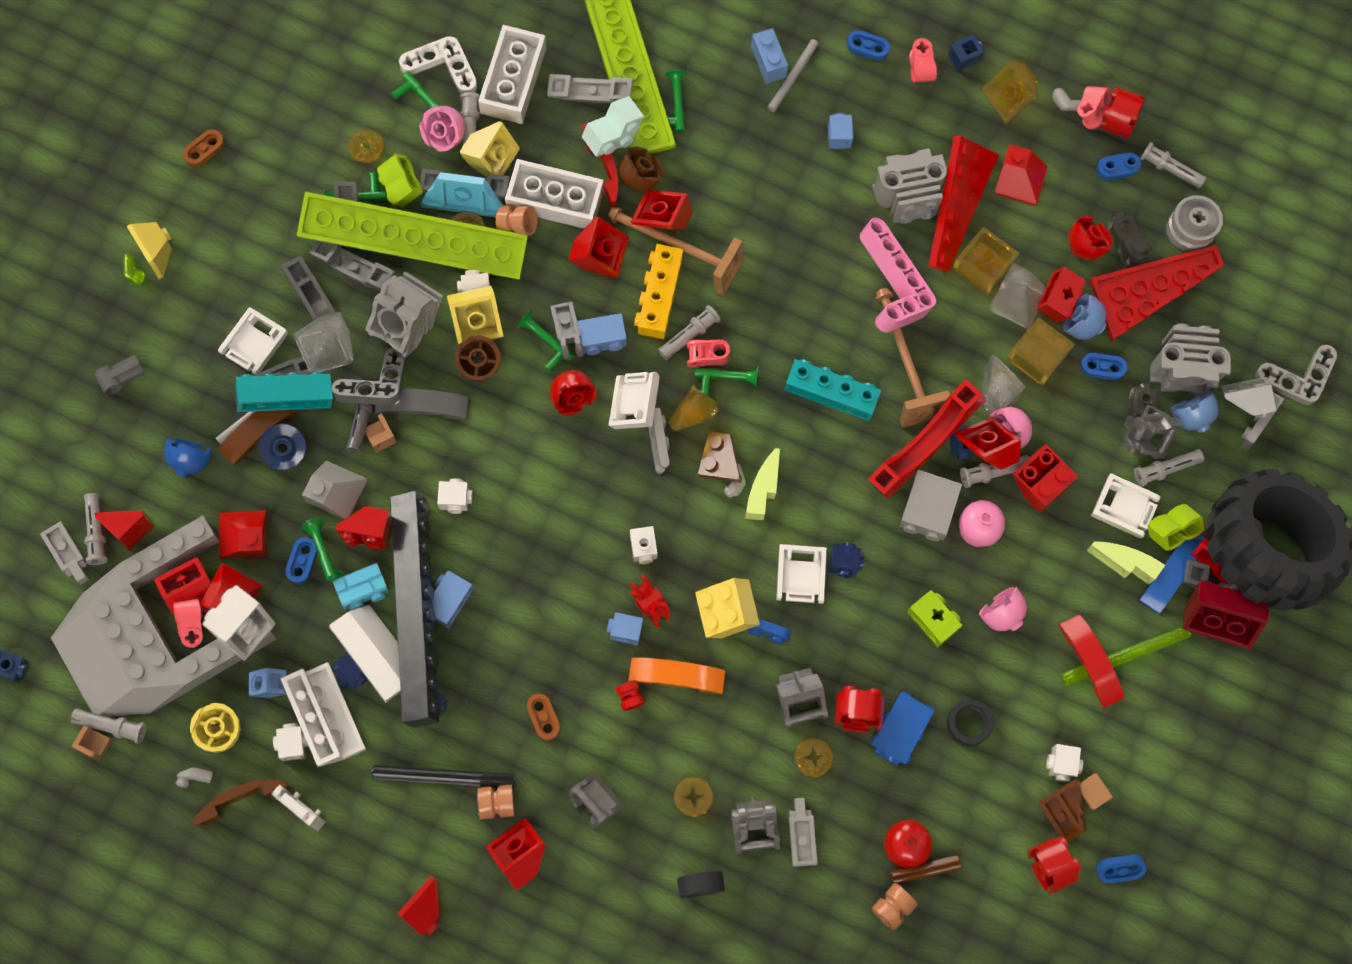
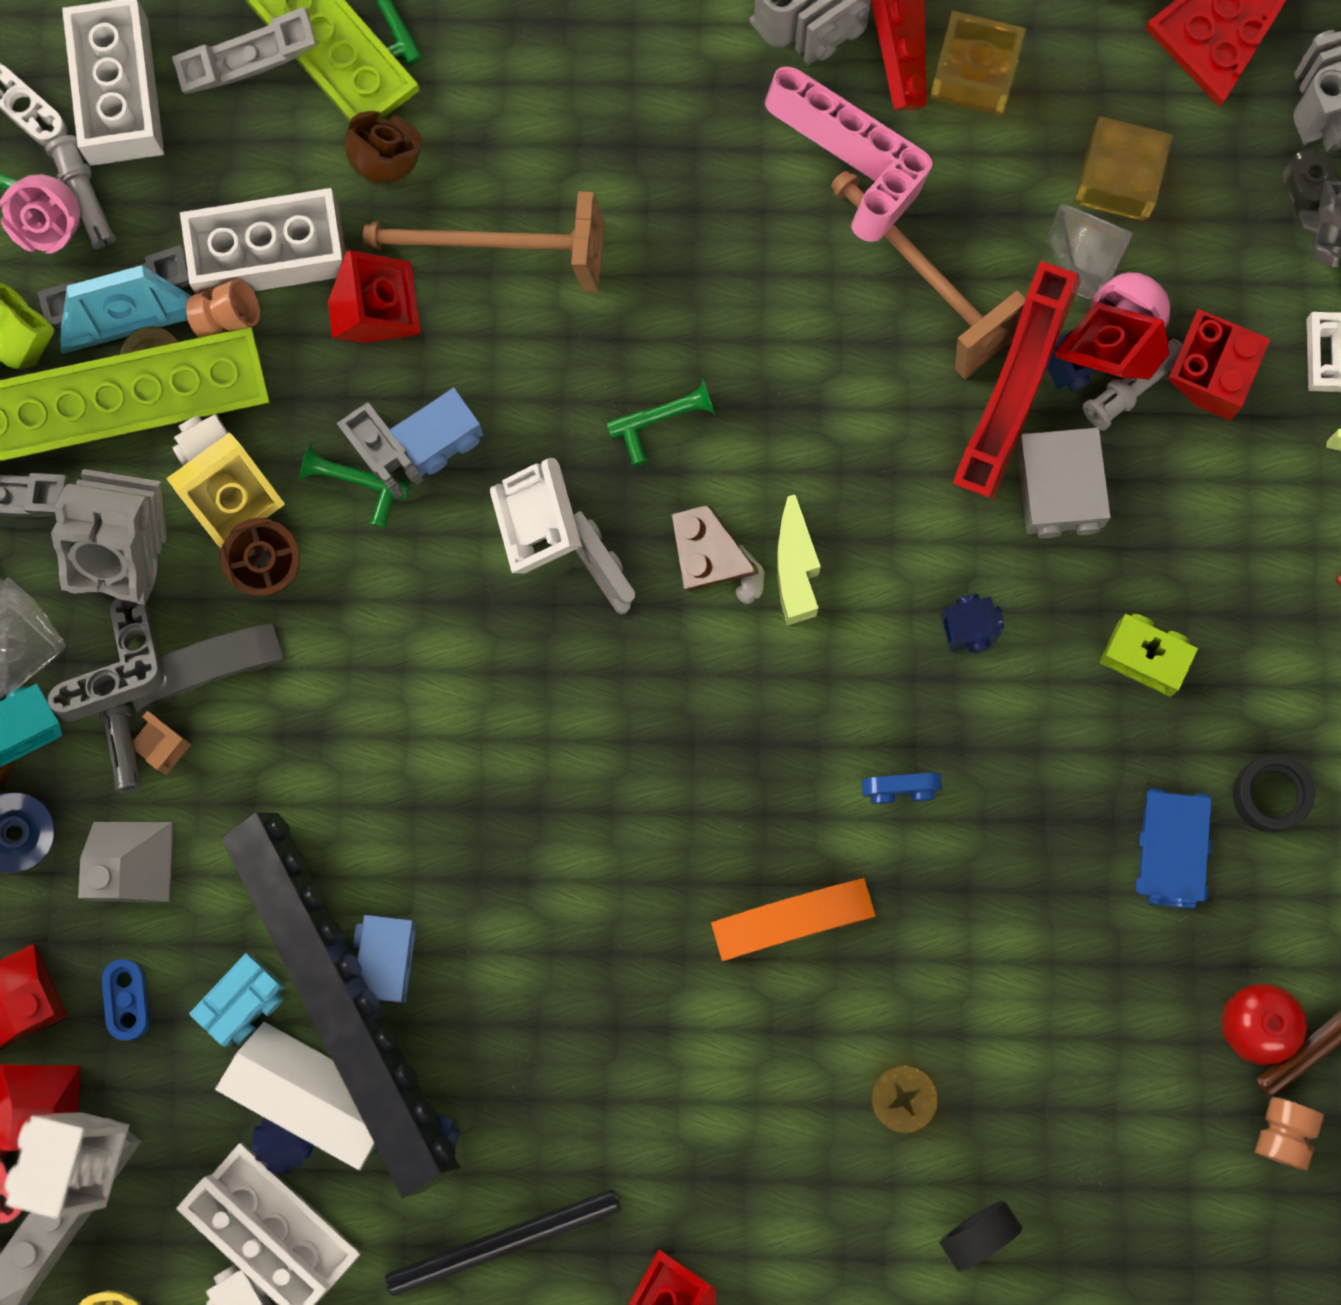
camera: 15 degrees left, 5 degrees up
medium blue brick [249,668,286,698] -> none
green piece [301,518,345,581] -> none
red slope [336,506,392,551] -> none
white brick [438,479,473,514] -> none
light yellow slope [460,122,520,177] -> none
nougat wheel [477,785,515,820] -> none
dark orange plate [527,694,560,741] -> none
red cylinder [550,370,597,415] -> none
flat silver piece [568,772,624,828] -> none
red slope [581,124,618,209] -> none
light aqua brick [582,96,644,157] -> none
medium blue brick [607,612,643,646] -> none
red wheel [615,680,645,711] -> none
white brick [630,526,657,564] -> none
red slope [631,190,693,229] -> none
red pin [631,575,671,628] -> none
yellow brick [634,244,683,339] -> none
light grey pin [658,305,721,360] -> none
clear yellow slope [668,385,719,431] -> none
coral piece [686,340,730,368] -> none
light yellow brick [695,578,760,639] -> none
flat silver piece [731,795,780,855] -> none
white container [776,544,826,604] -> none
flat silver piece [776,668,828,729] -> none
teal brick [784,359,881,422] -> none
light grey hinge [788,798,817,867] -> none
clear yellow gear [795,738,833,777] -> none
red brick [835,686,884,732] -> none
bright pink cylinder [958,500,1005,547] -> none
bright pink cylinder [979,587,1027,631] -> none
clear slope [989,263,1046,330] -> none
red brick [1036,267,1086,323] -> none
medium blue cylinder [1063,293,1106,339] -> none
blue plate [1080,353,1127,380] -> none

